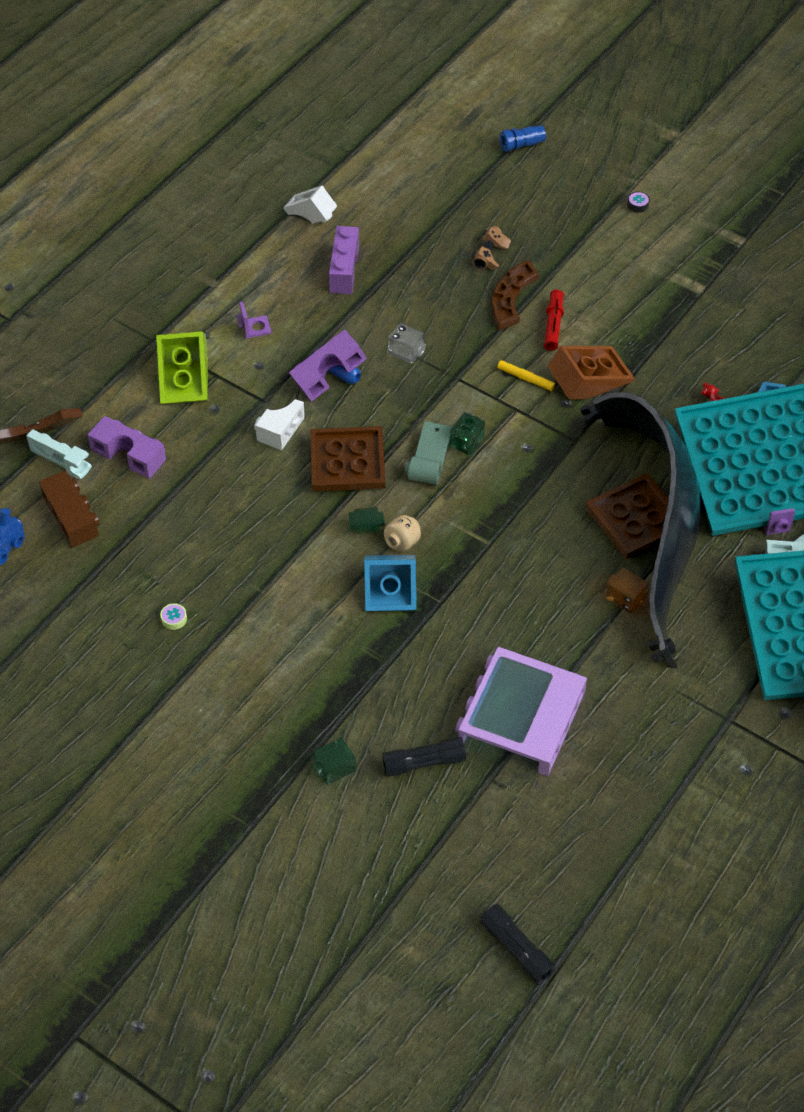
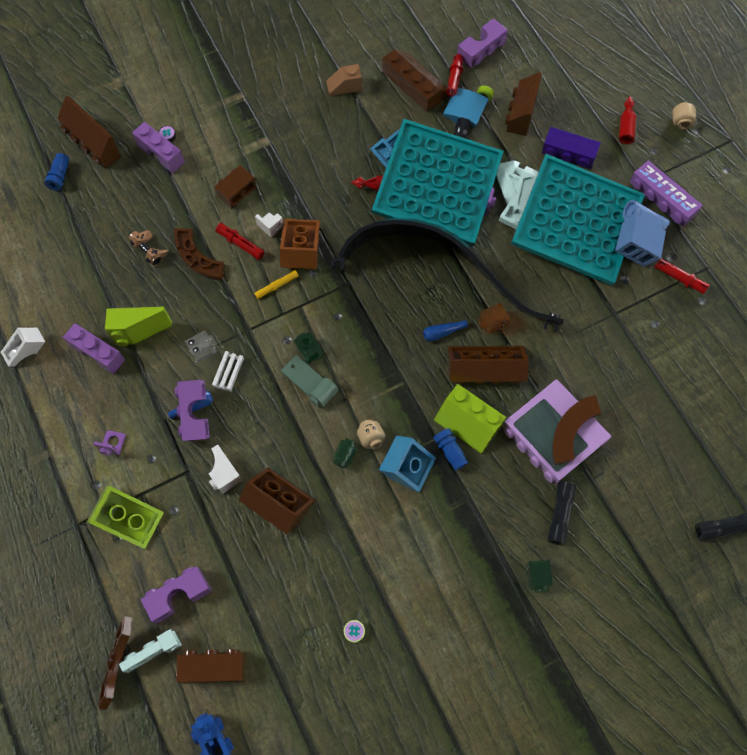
camera: 60 degrees left, 15 degrees up
reddish brown plate [310,426,386,491] -> none
reddish brown plate [585,473,669,560] -> none
none -> reddish brown slope [57,95,121,169]
none -> lime slope [105,307,172,346]
none -> medium lavender arch [132,122,185,174]
none -> white tile [212,351,244,392]
none -> reddish brown brick [214,165,257,209]
none -> reddish brown slope [239,467,315,534]
none -> white panel [255,213,284,238]
none -> blue piece [423,320,468,342]
none -> blue axle [433,428,469,471]
none -> lime slope [434,384,506,454]
none -> reddish brown slope [448,346,529,384]
none -> reddish brown tile [552,395,601,465]

